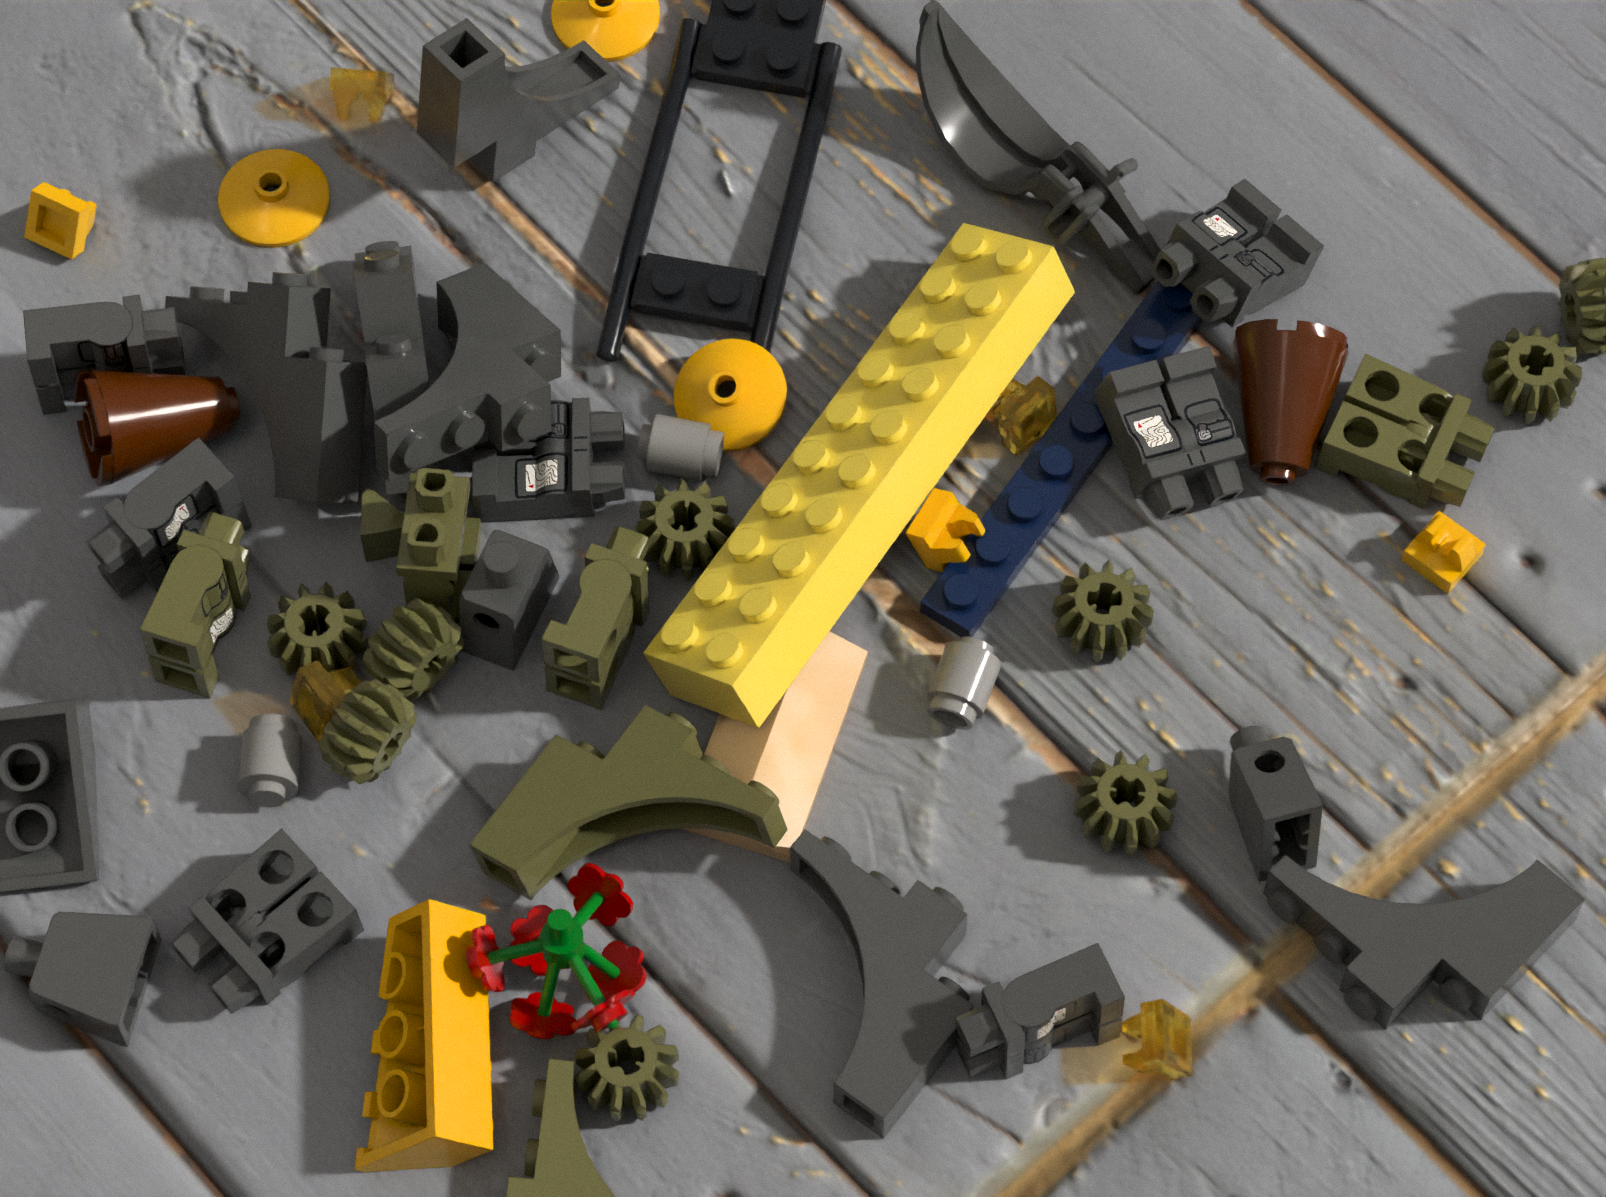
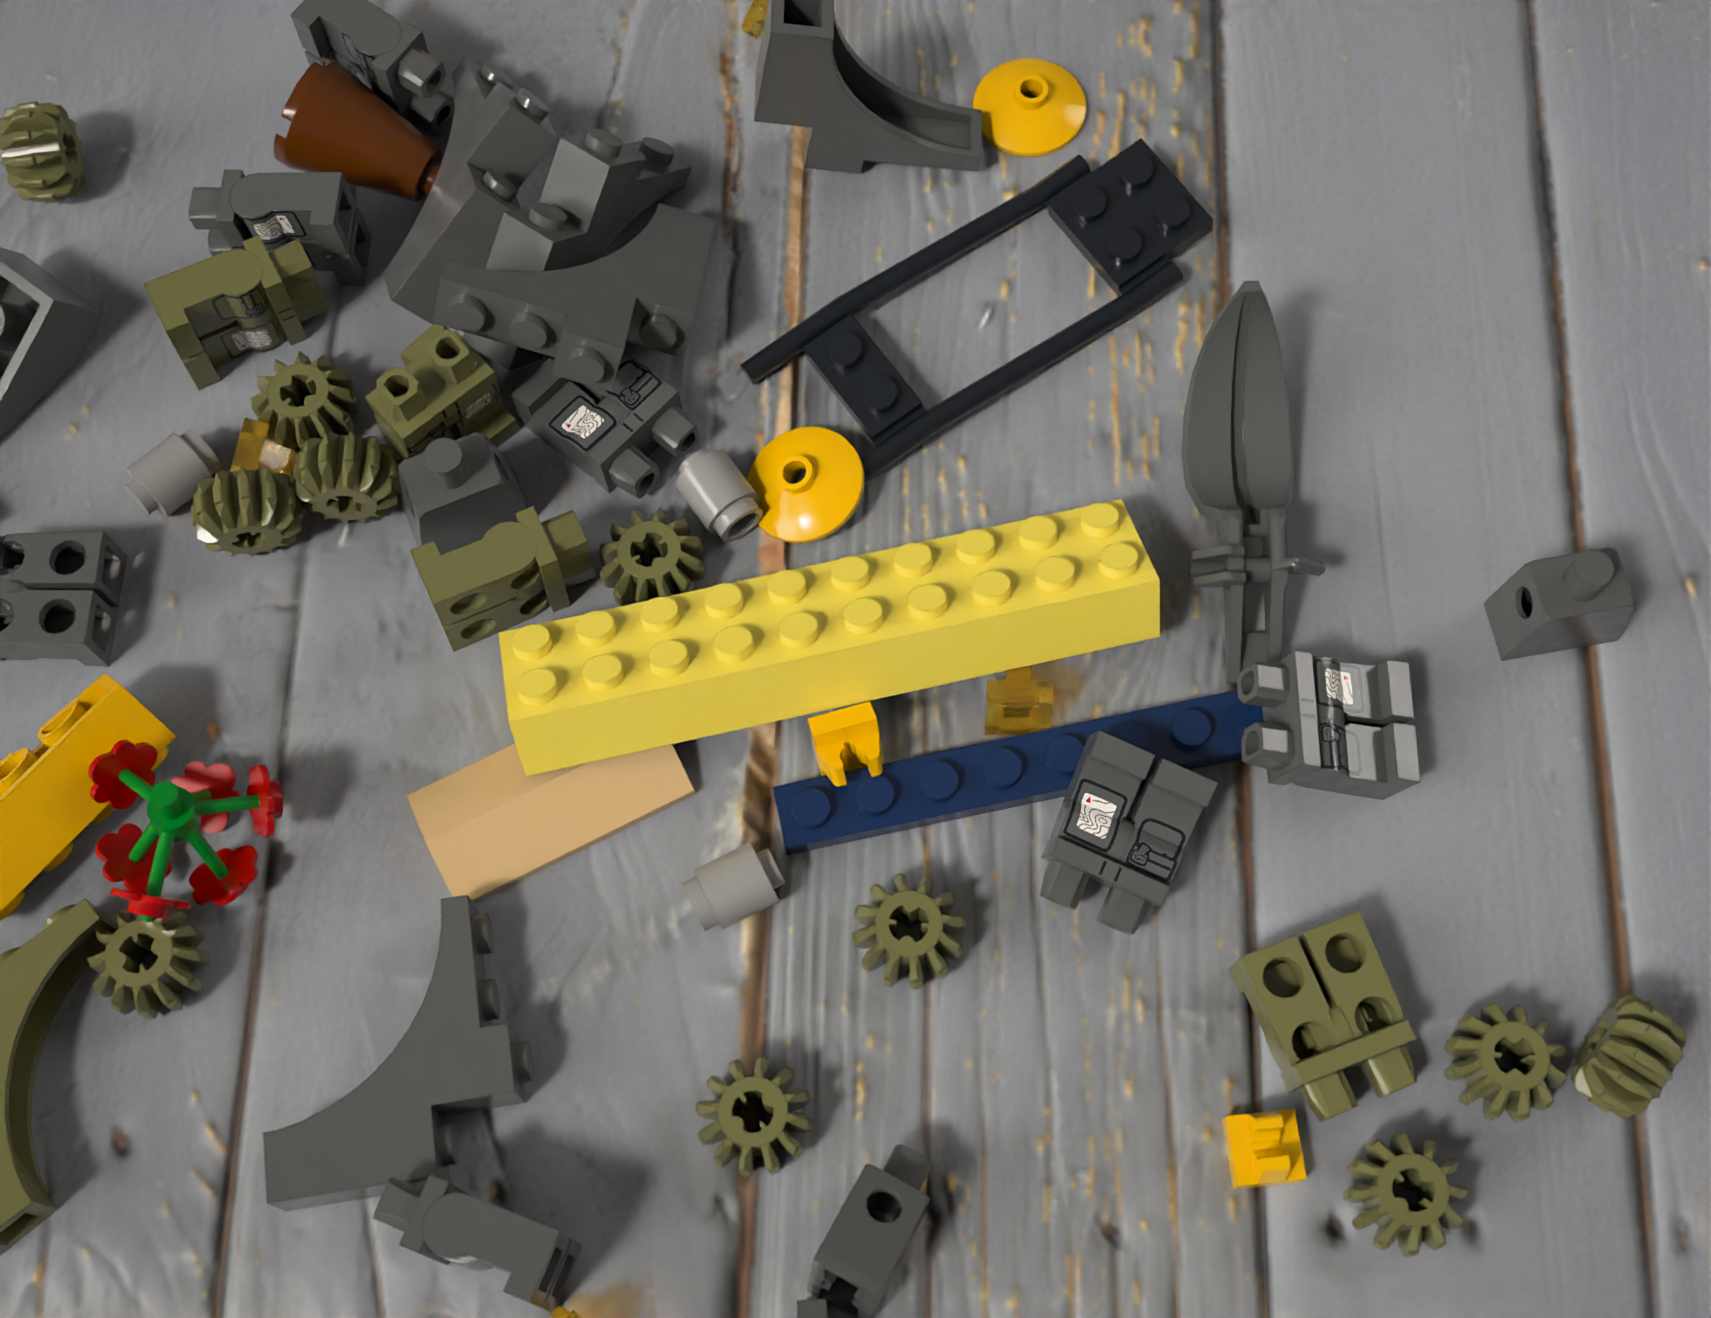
camera: 45 degrees right, 5 degrees up
yellow dish [218,149,330,248] -> none
olive arch [469,705,788,900] -> none
reddish brown cone [1233,319,1349,486] -> none
none -> olive gear [1343,1132,1469,1257]
none -> dark grey torso [1484,547,1635,661]

